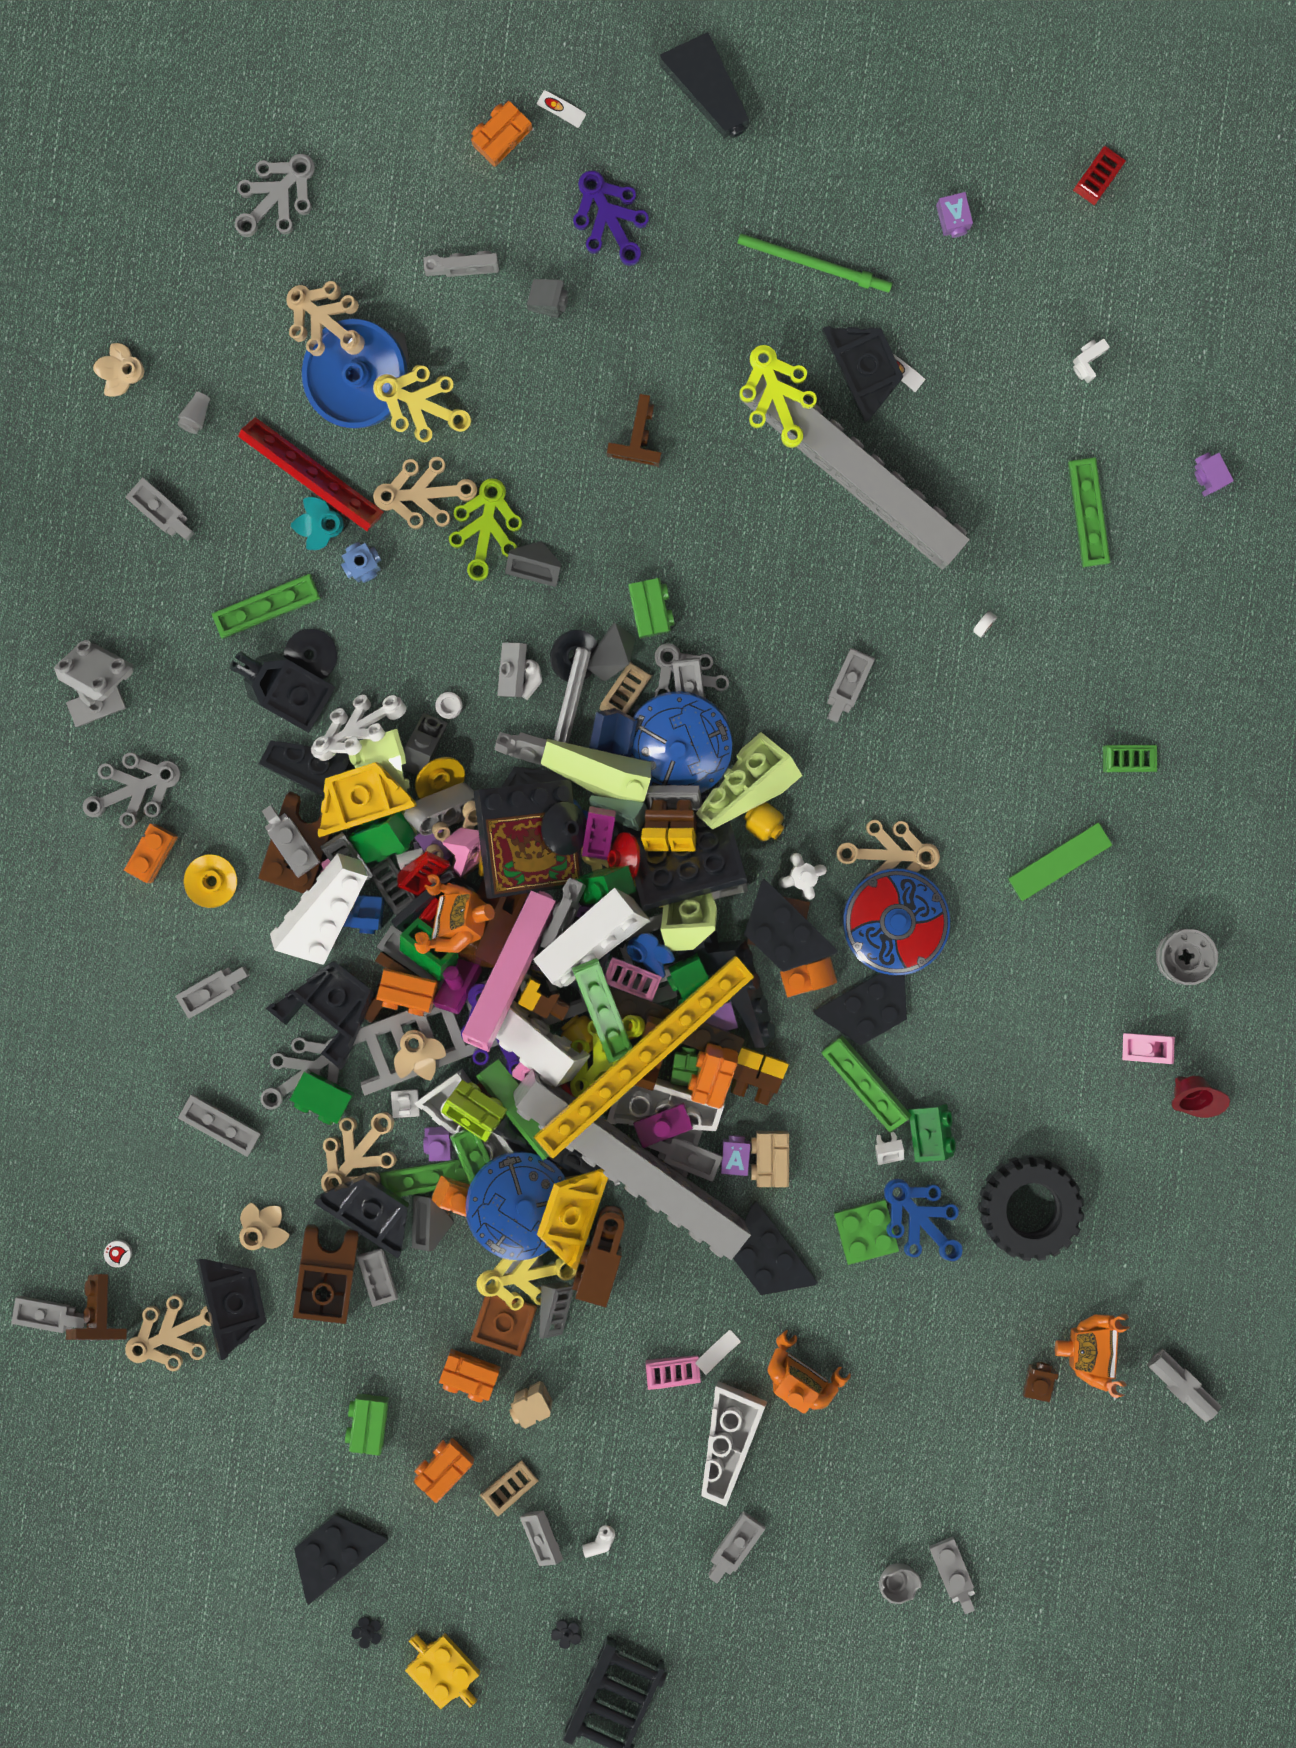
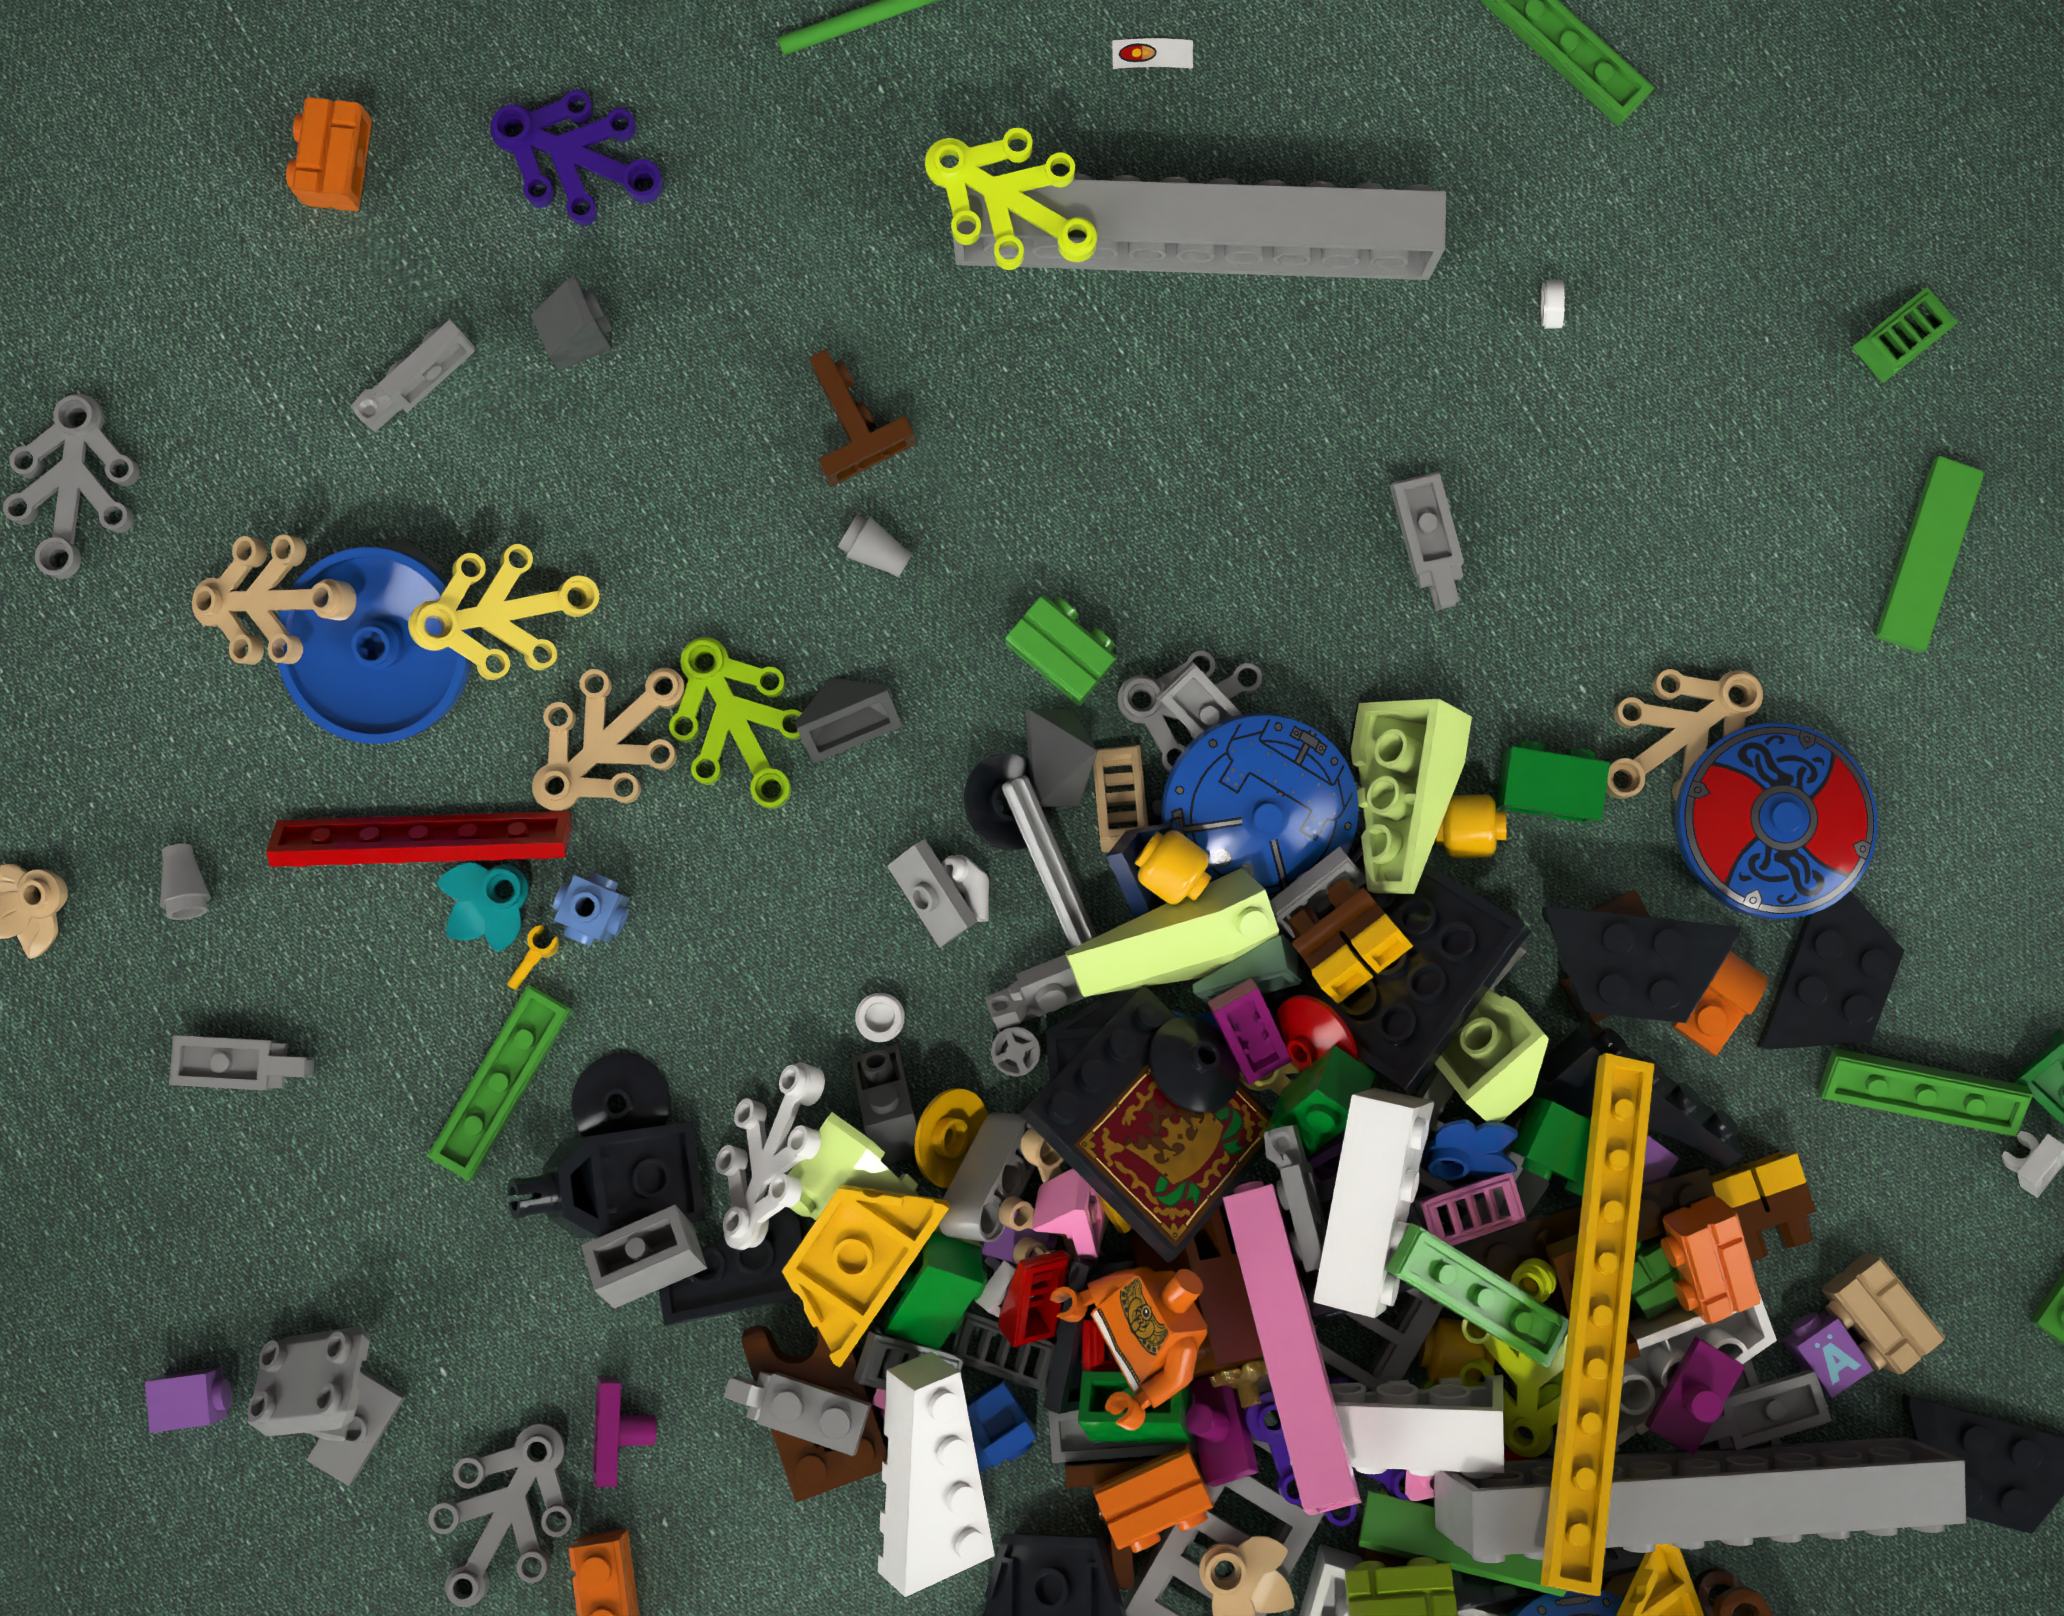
camera: 40 degrees left, 5 degrees down
yellow dish [184,855,237,908] -> none
hips [518,976,570,1021] -> none
white sticker [537,90,586,128] -> none
white plant [778,853,827,900] -> none
black wing [822,327,903,423] -> none
none -> medium lavender brick [145,1367,232,1433]
none -> yellow hand [506,925,559,990]
none -> light grey brick [581,1205,707,1309]
none -> magenta tile [592,1376,656,1487]
none -> light grey cone [838,514,913,578]
none -> light grey wheel [991,1027,1040,1077]
none -> yellow head [1134,830,1212,905]
none -> clear yellow plant [1209,1359,1268,1408]
none -> green brick [1495,741,1610,825]

